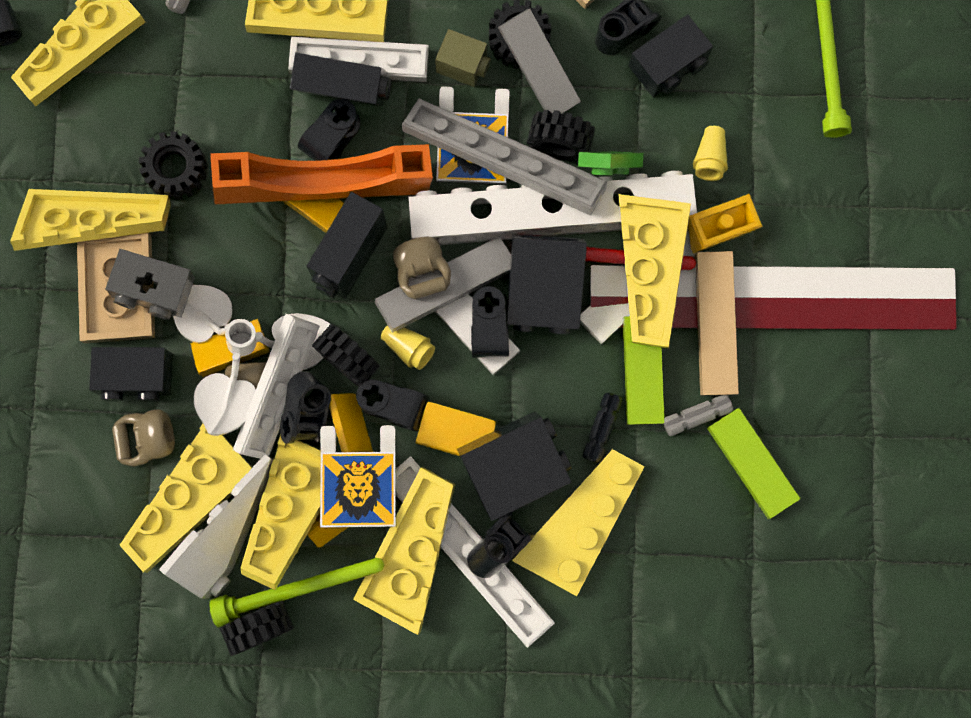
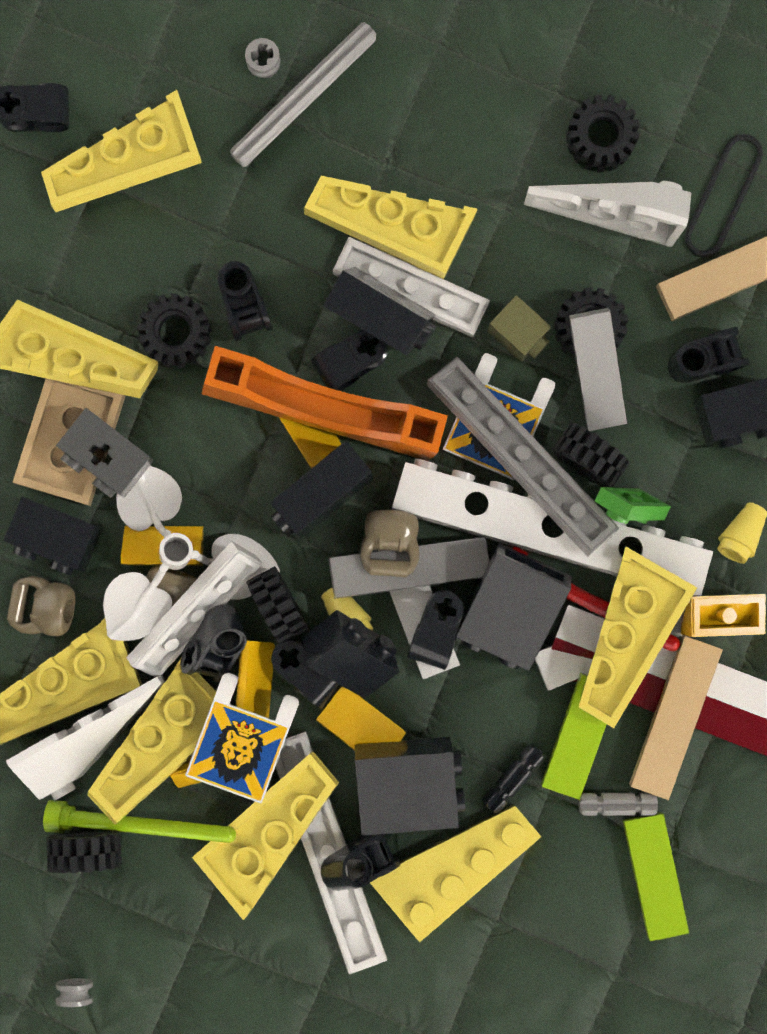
camera: 25 degrees right, 5 degrees up
none -> black piece [217,261,273,341]
none -> black brick [303,610,399,699]

